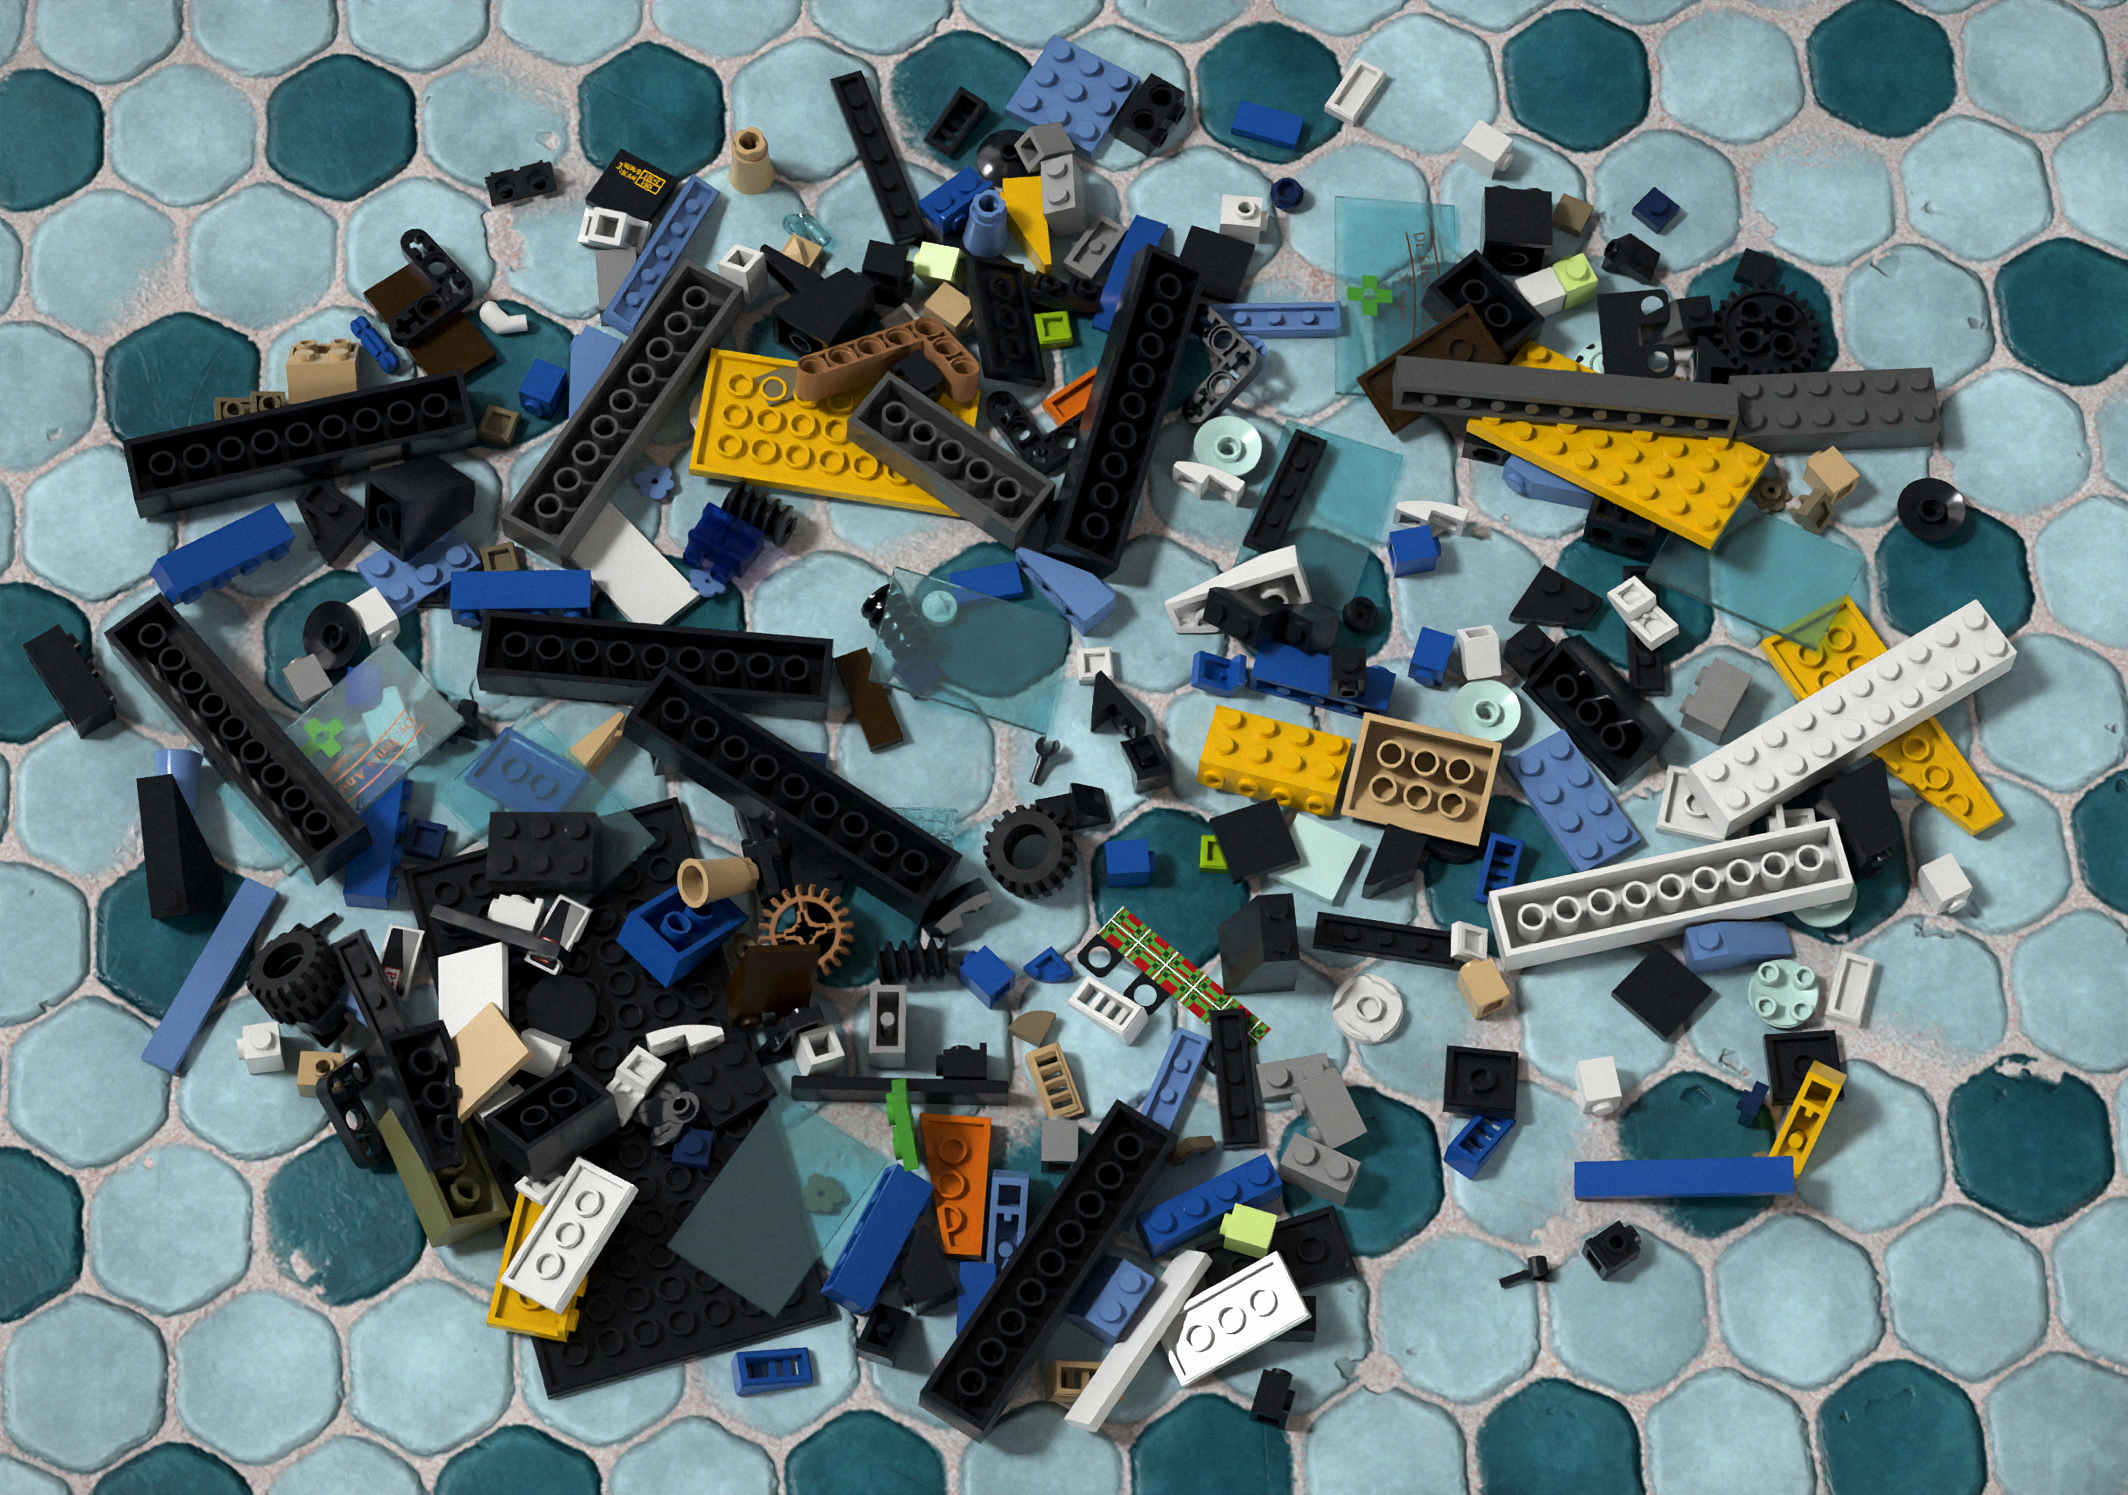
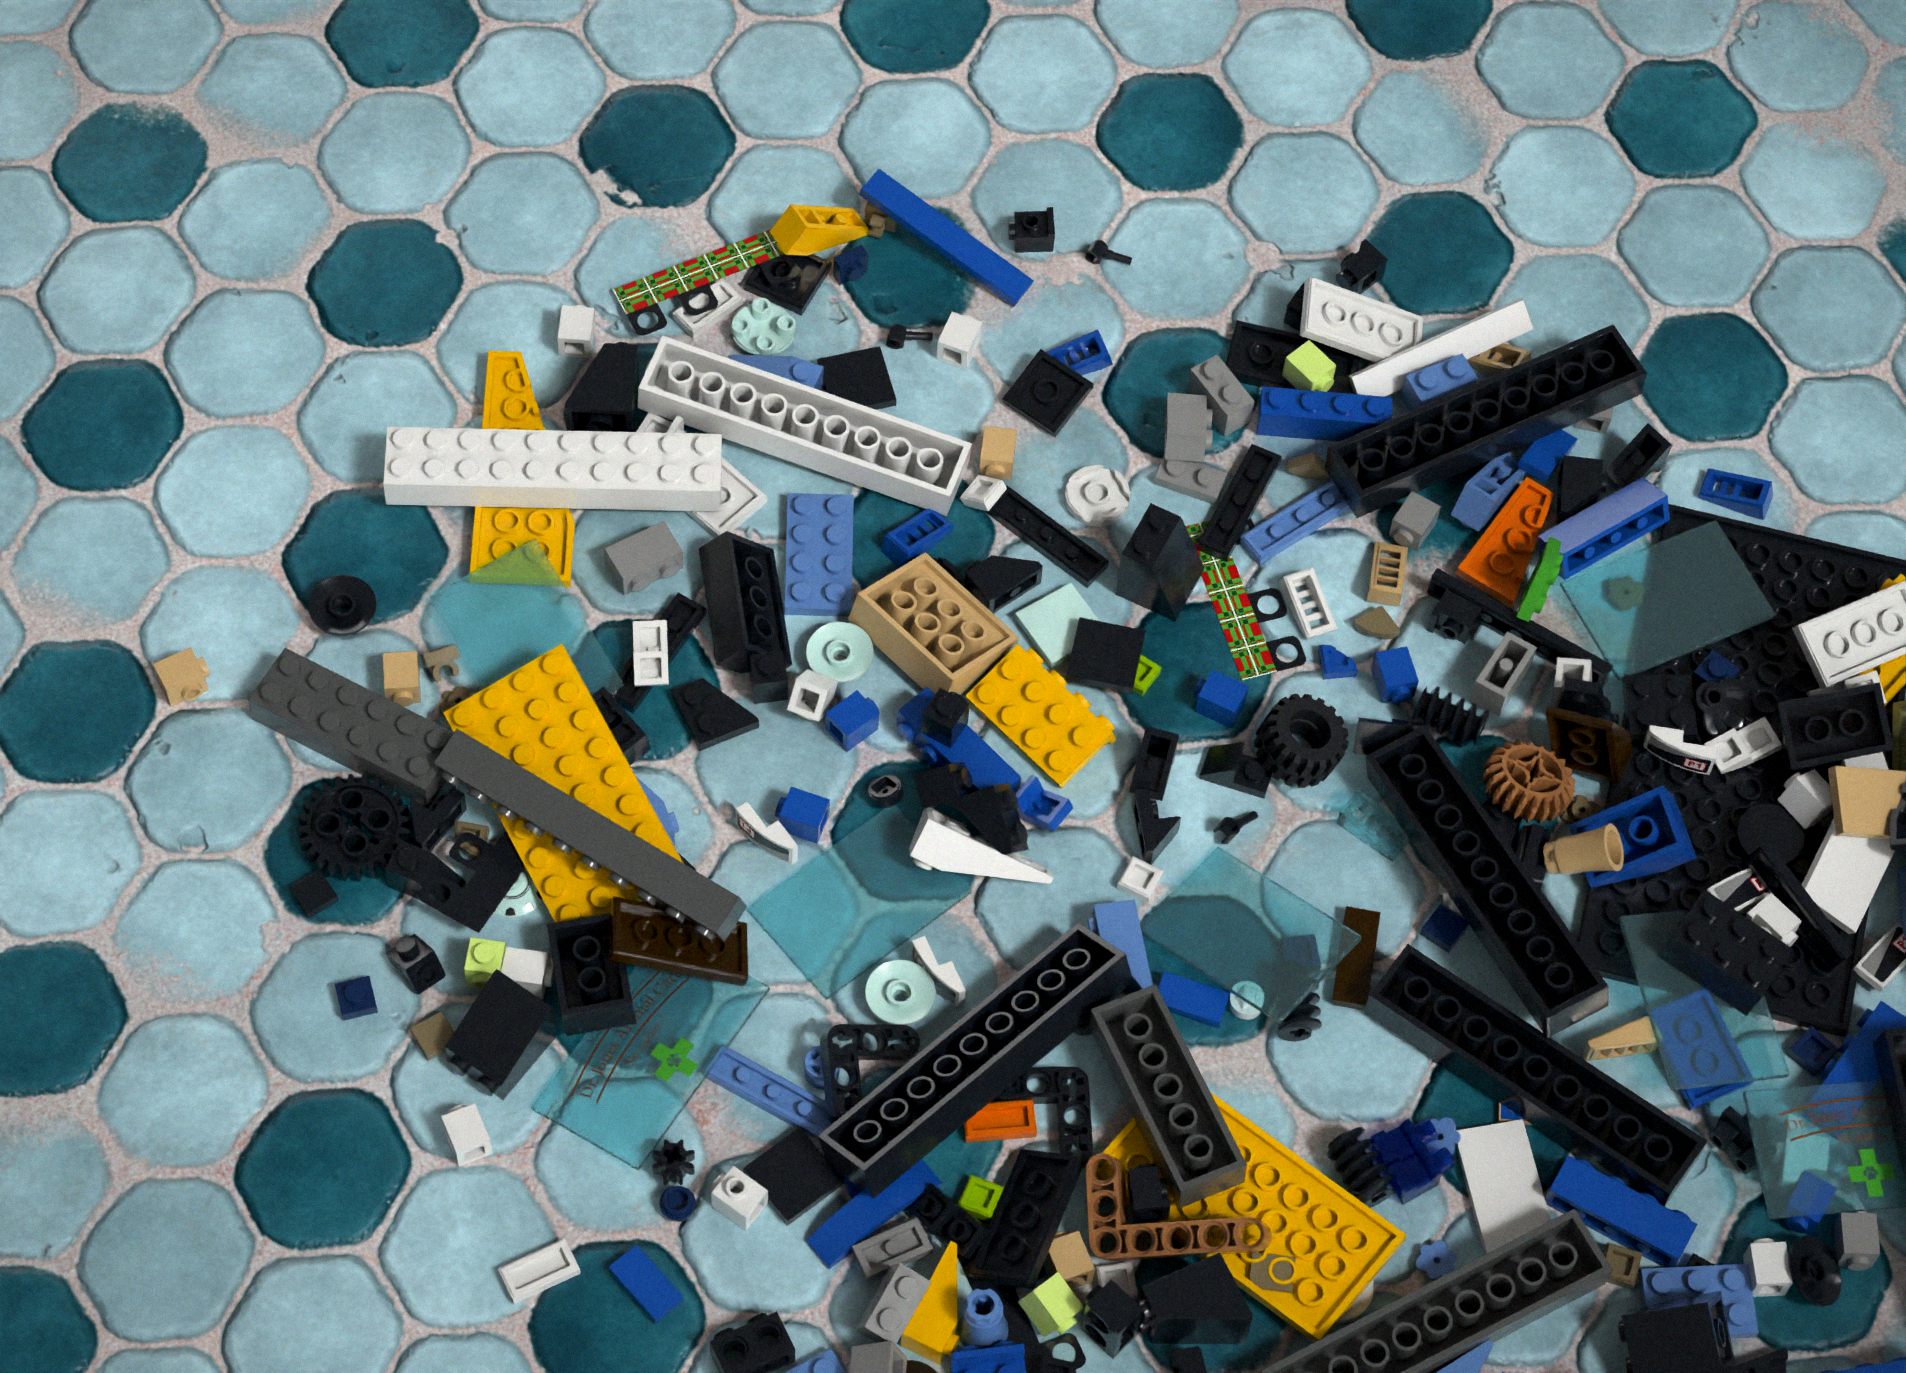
camera: 150 degrees left, 5 degrees down
black tile [1243,428,1328,554] -> none
none -> tan brick [153,647,210,706]
none -> piece [613,229,800,335]
none -> black gear [652,1139,695,1185]
none -> black hand [886,324,933,349]

